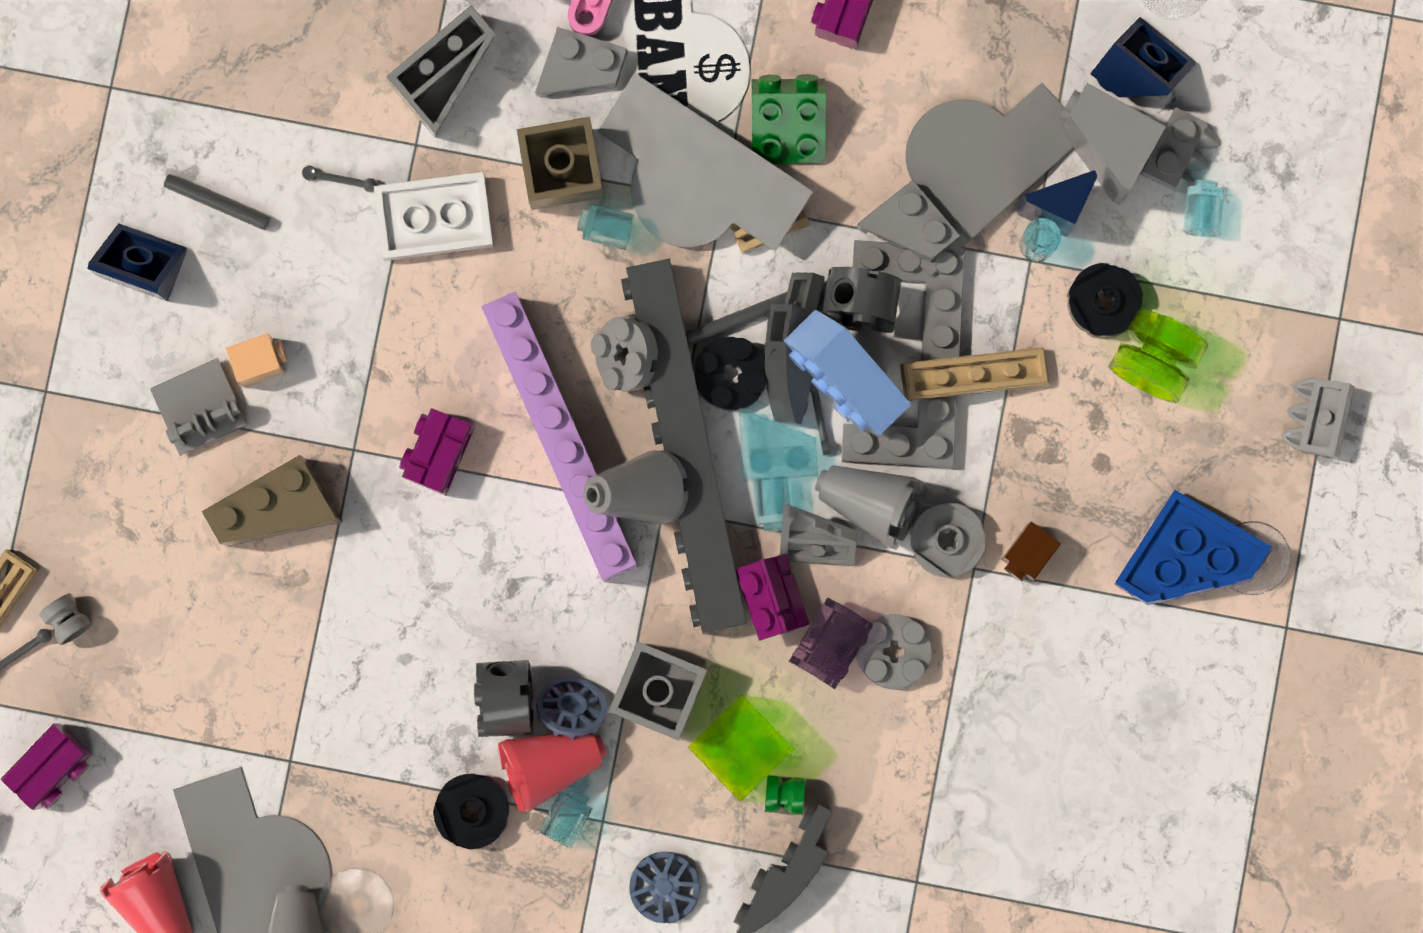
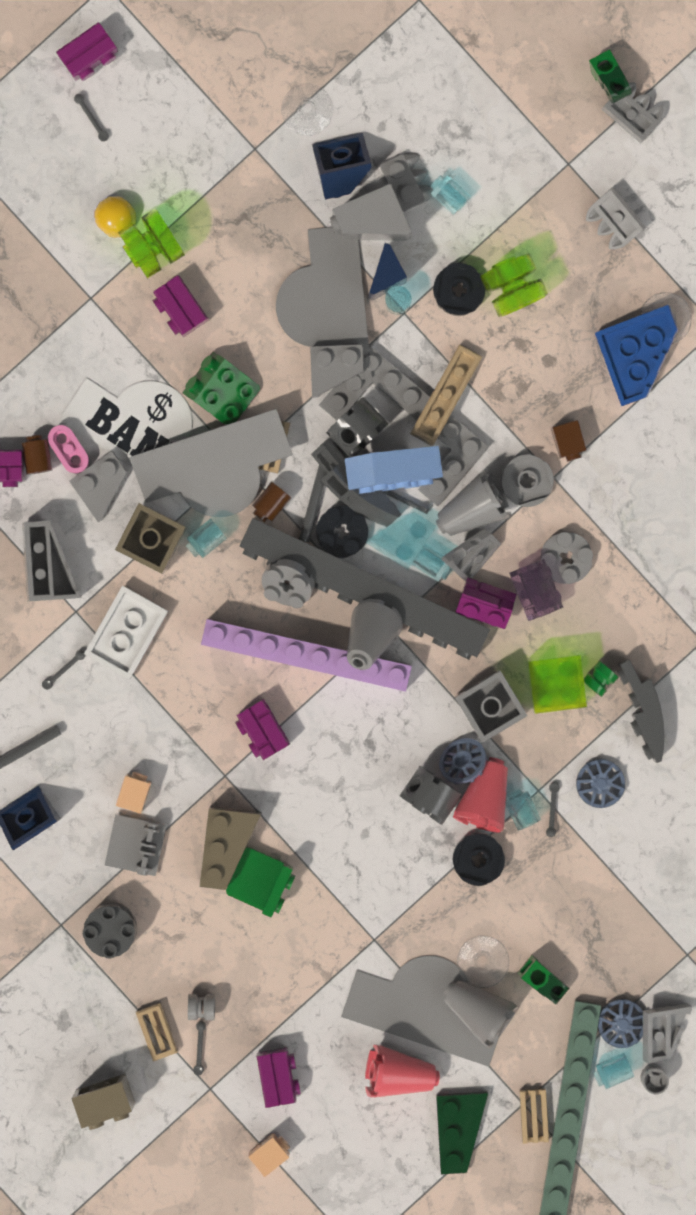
camera: 55 degrees left, 5 degrees up
none -> dark grey brick [82,903,137,959]
none -> green bracket [226,847,296,918]
none -> reddish brown brick [252,481,292,523]
none -> dark grey hinge [546,783,560,837]

